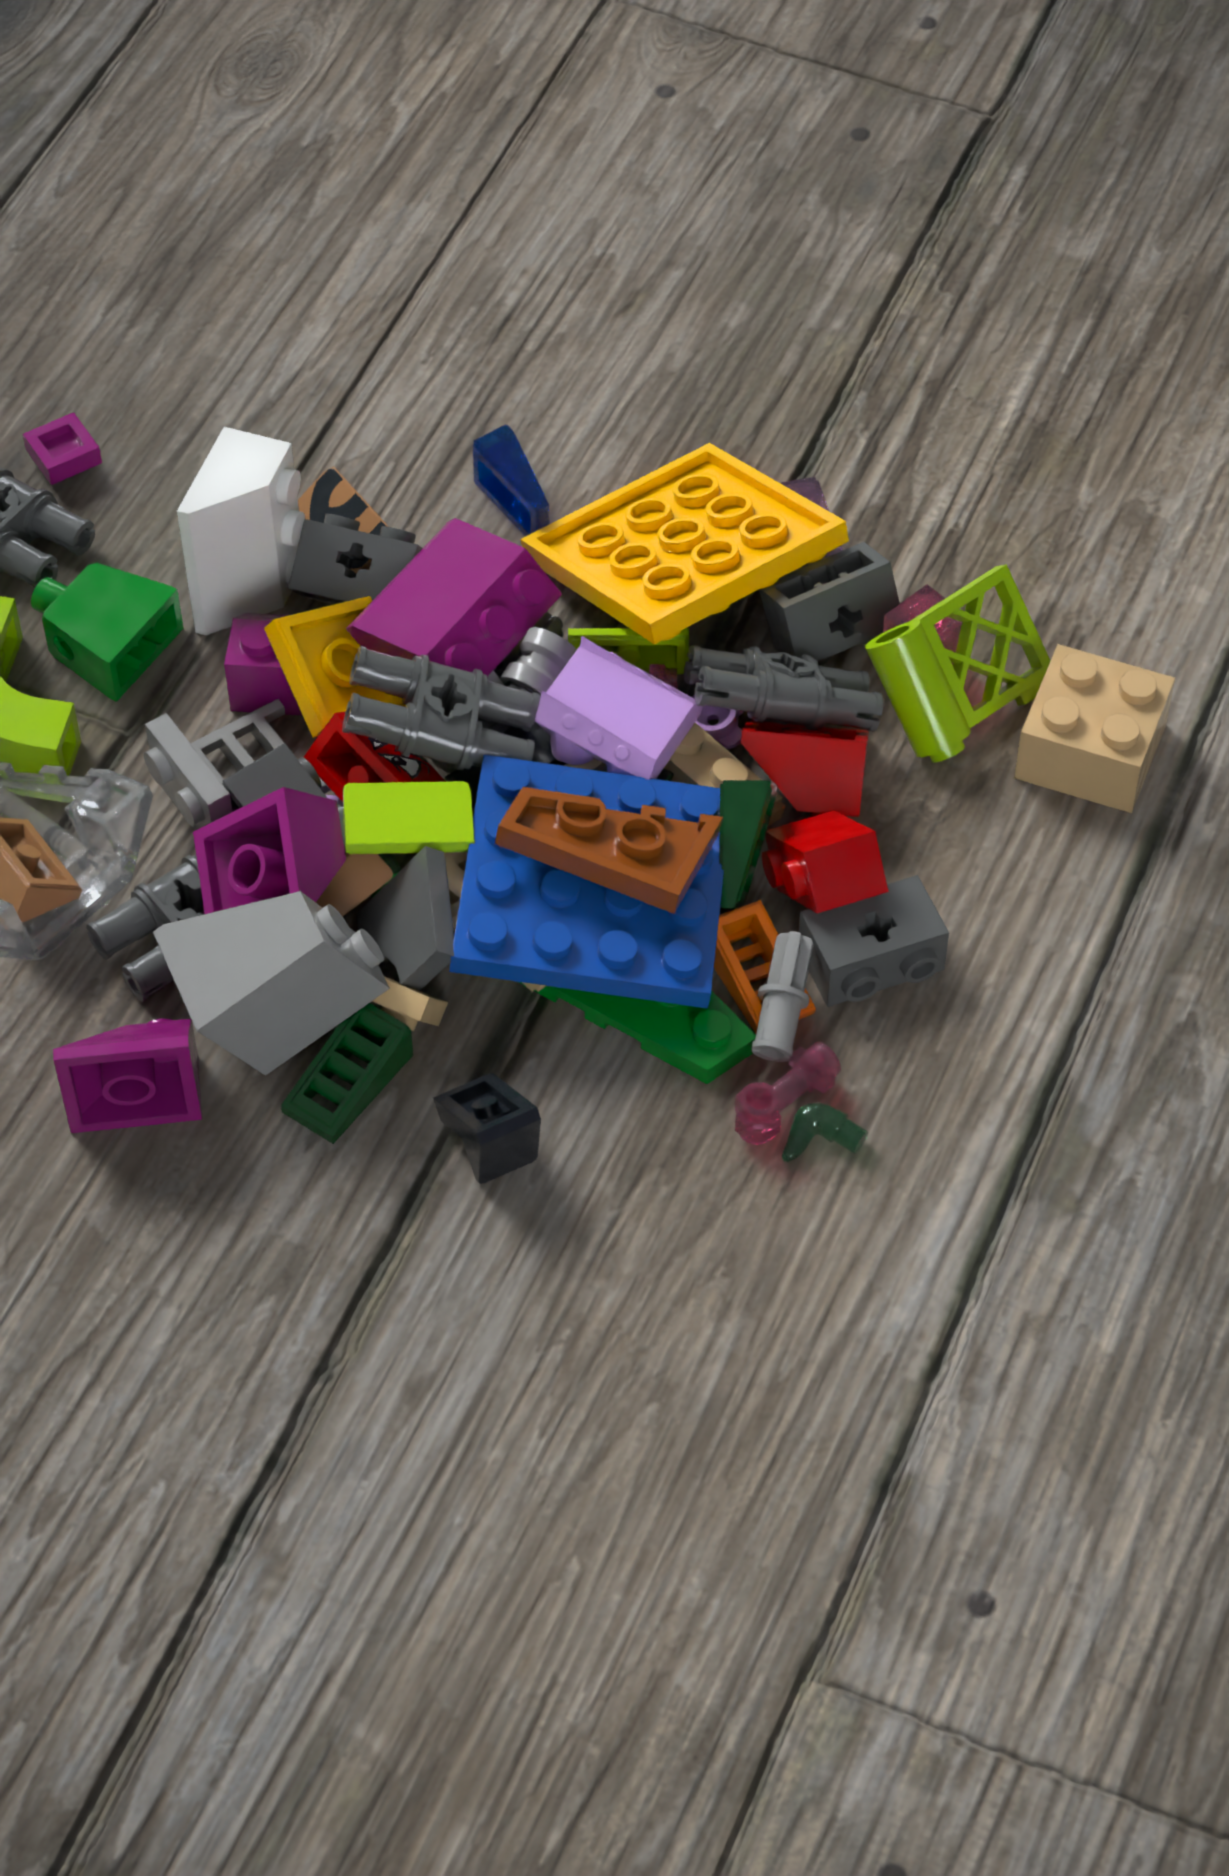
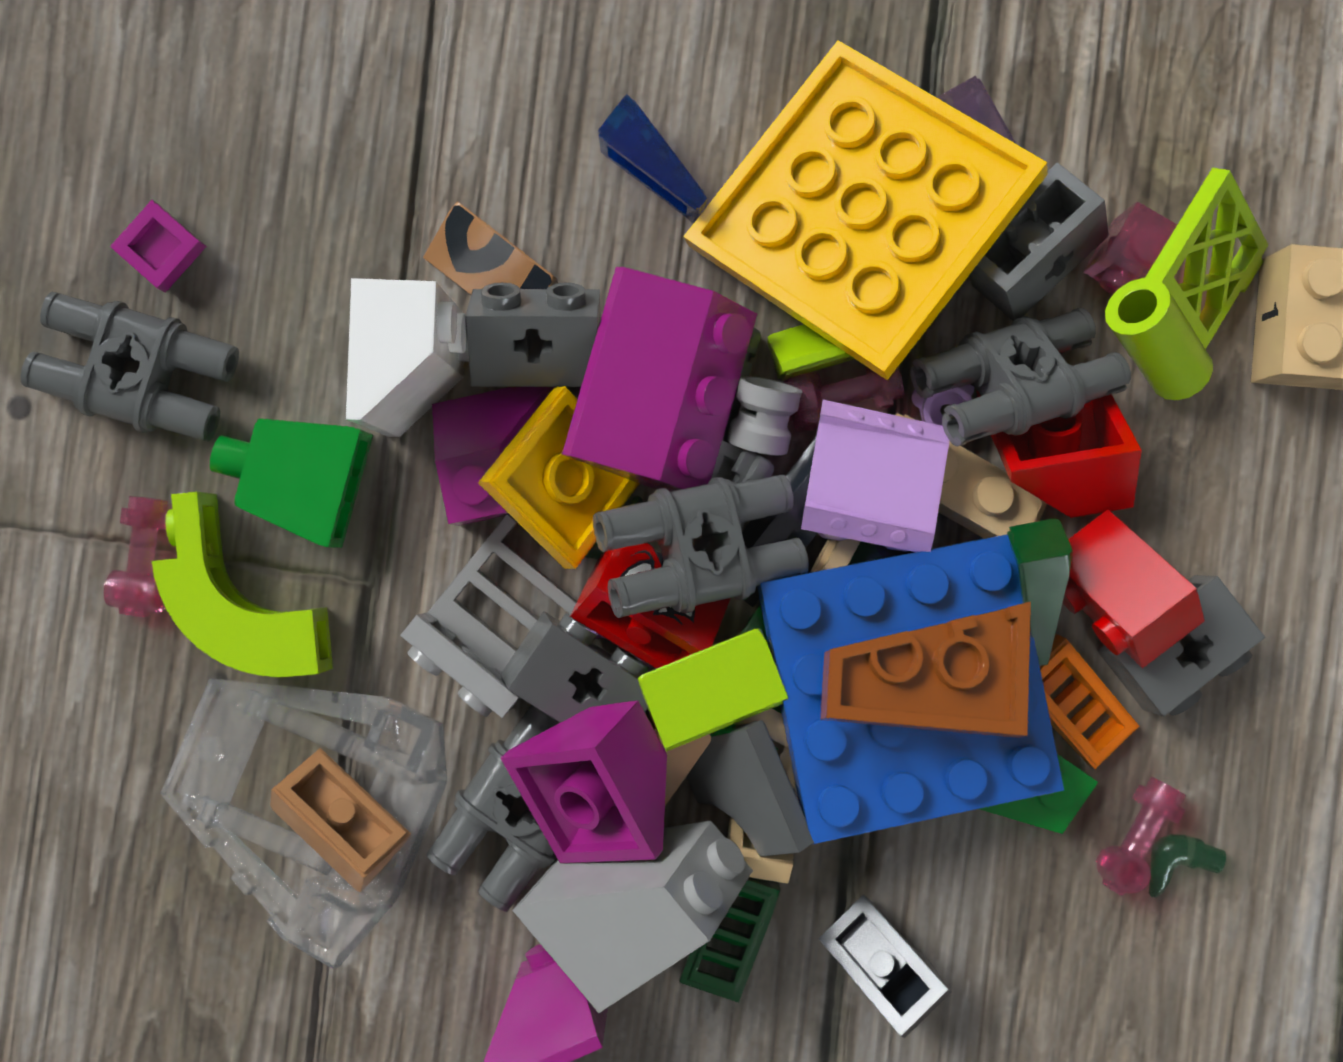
camera: 15 degrees left, 35 degrees up
light grey axle [752,931,814,1062] -> none

